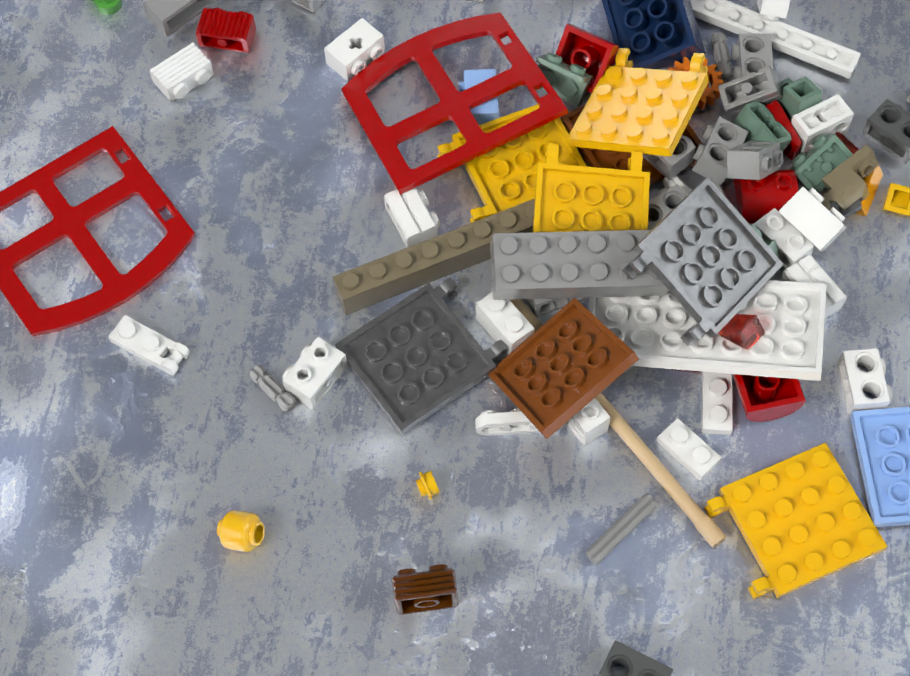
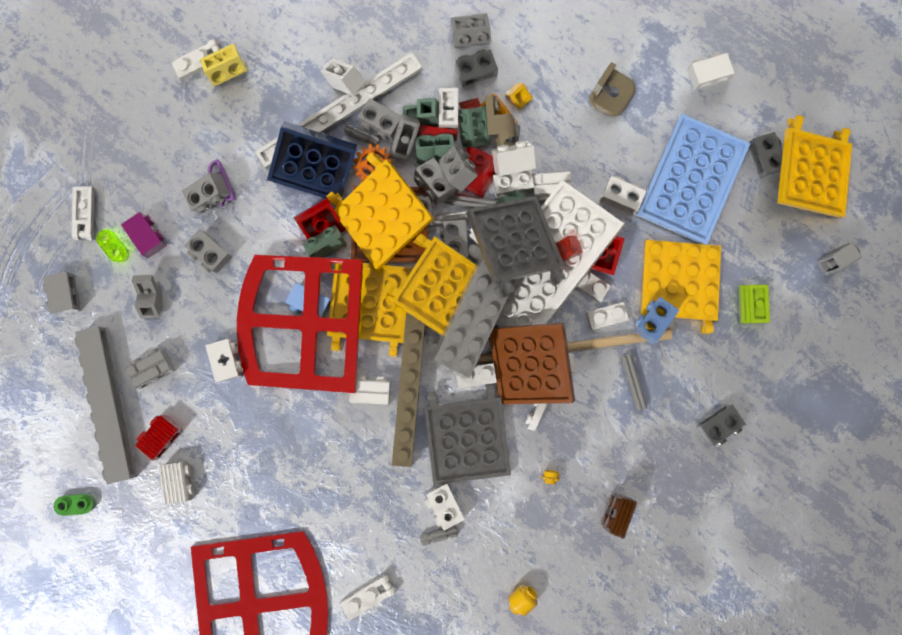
camera: 65 degrees left, 20 degrees up
none -> medium blue brick [634,297,679,345]
none -> lime plate [738,285,770,324]

